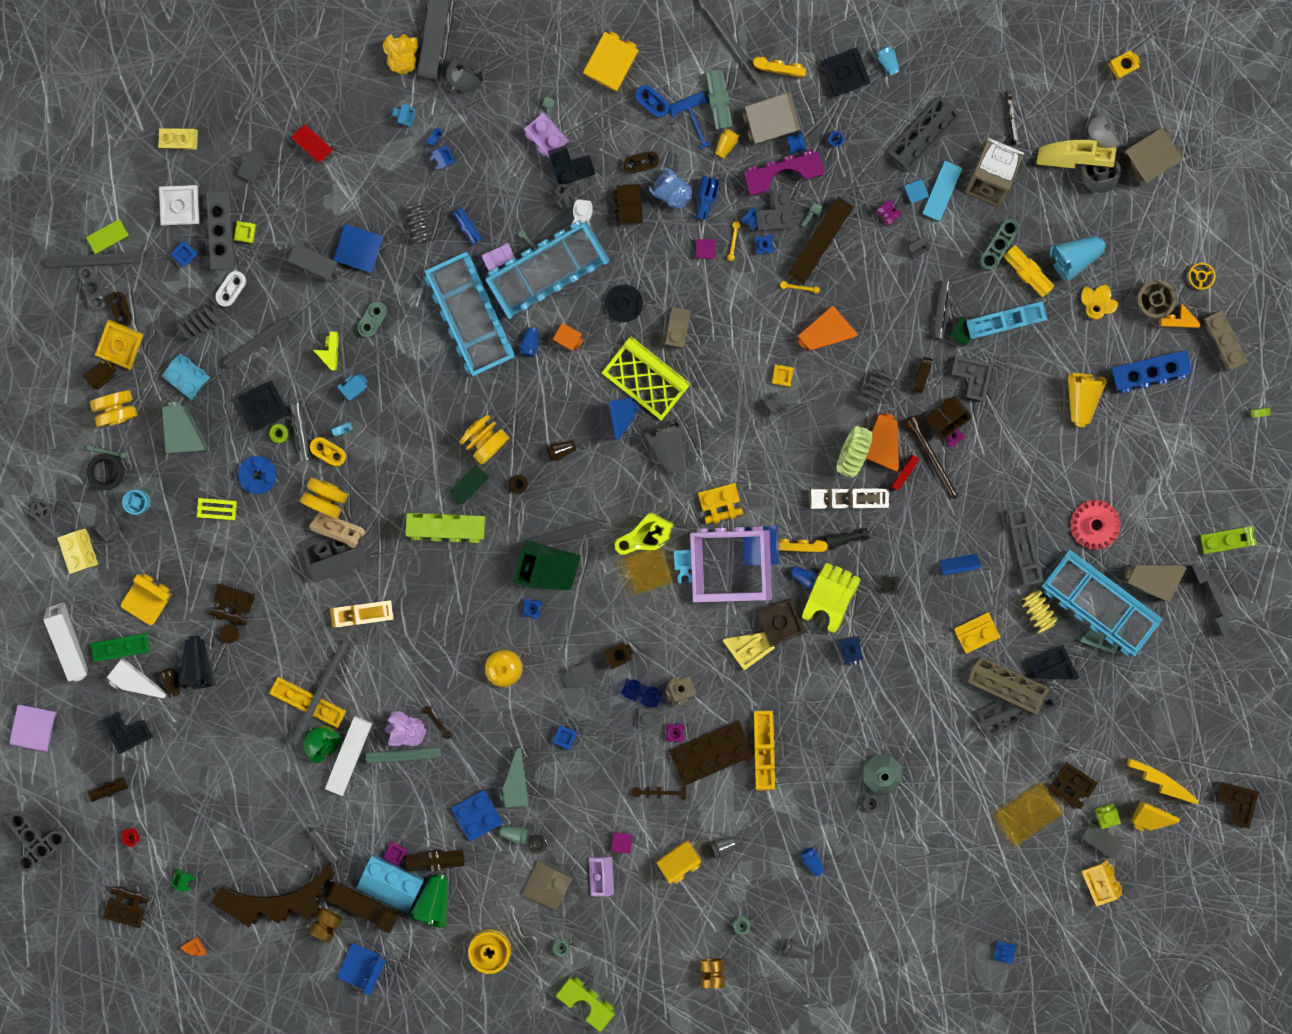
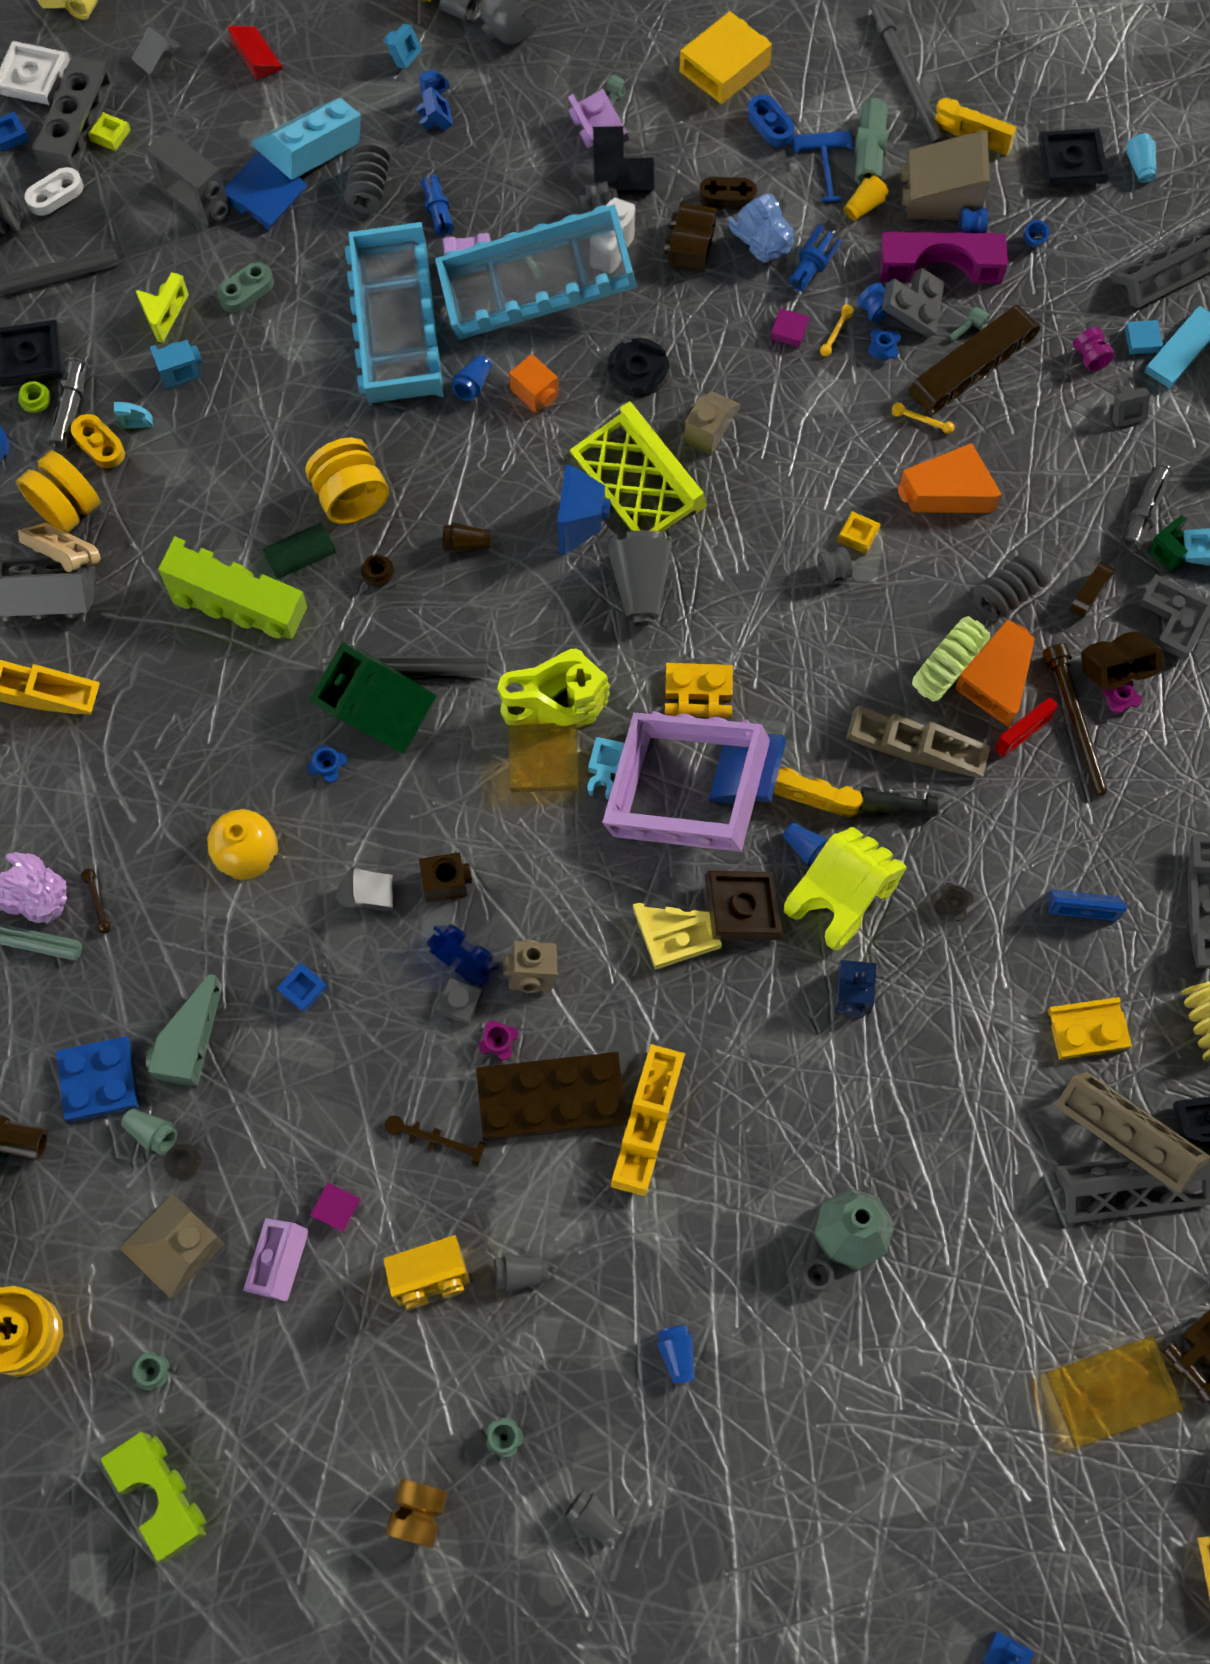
camera: 20 degrees right, 20 degrees down
none -> medium azure slope [252,98,361,180]

